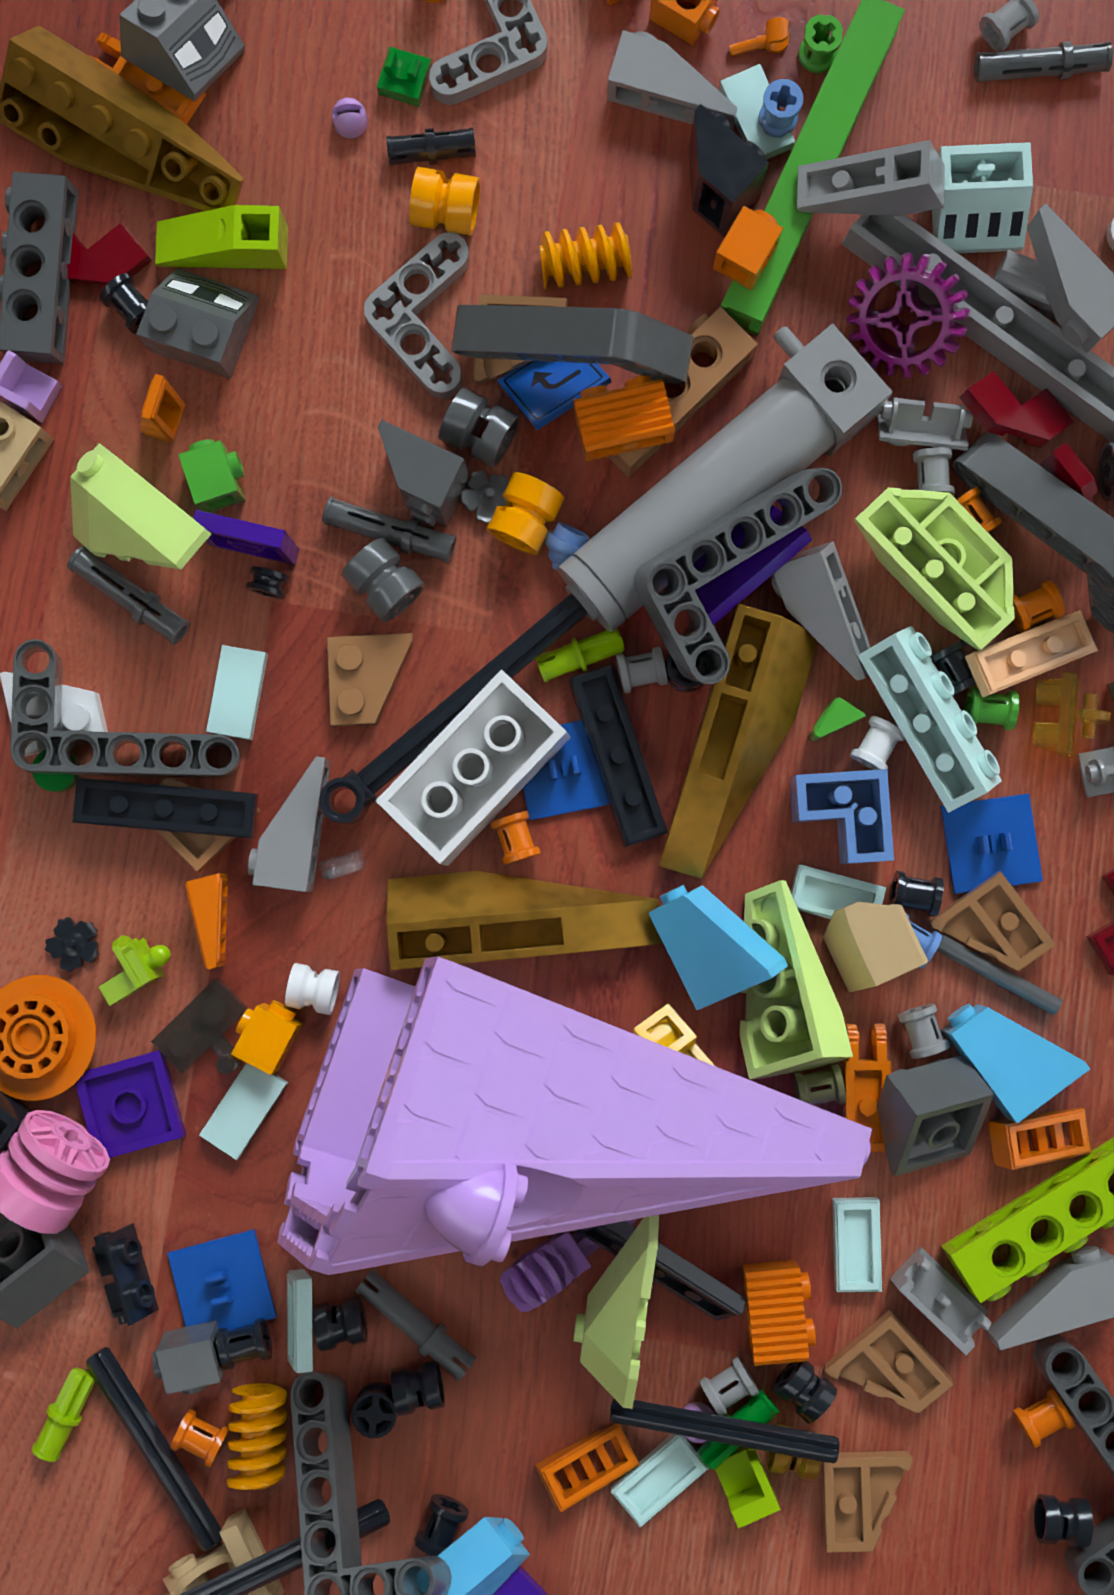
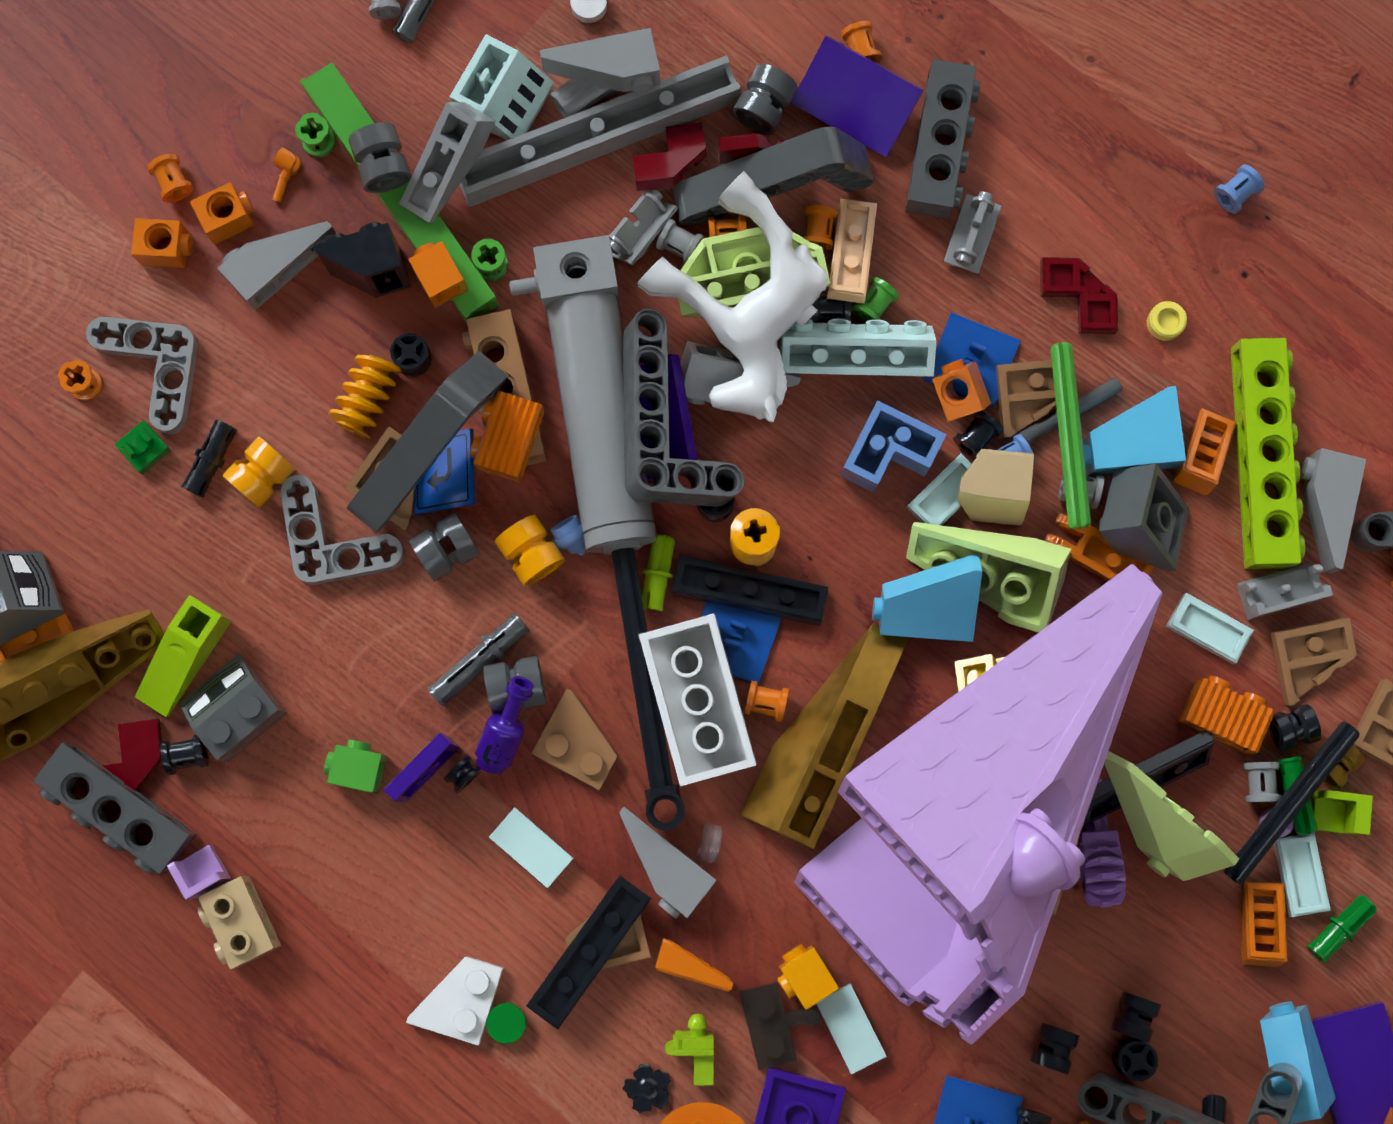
camera: 70 degrees left, 5 degrees down
dark grey beam [10,639,241,778] -> none
dark grey pin [67,546,190,645] -> none
yellowish green wedge [70,443,211,570] -> none
orange slope [141,374,186,444] -> none
white wheel [285,963,340,1015] -> none
light aqua tile [287,1269,313,1373] -> none
lavender hinge [332,97,368,139] -> none
dark grey pin [354,1268,477,1382] -> none
dark grey slope [378,420,469,528] -> none
black bush [414,1494,469,1556] -> none
dark grey plant [461,470,509,524] -> none
light grey bush [616,647,668,694] -> none
pearl gold wedge [659,603,818,879] -> none
light aqua tile [719,64,795,160] -> none
medium blue bush [759,79,803,138] -> none
olive bush [792,1064,846,1105] -> none
bright green slope [808,697,866,742] -> none
magenta gear [846,252,970,378] -> none
white bush [850,716,905,770] -> none
clear yellow hips [1033,672,1110,758] -> none
none -> dark grey wheel [348,122,412,193]
none -> black wheel [390,333,432,377]
none -> bright green bush [472,239,508,282]
none -> dark purple piece [475,676,534,774]
none -> white animal [637,171,828,422]
none -> light orange piece [729,508,780,566]
none -> orange brick [932,359,991,422]
none -> bright green axle [1051,342,1091,529]
none -> green axle [1306,895,1377,964]

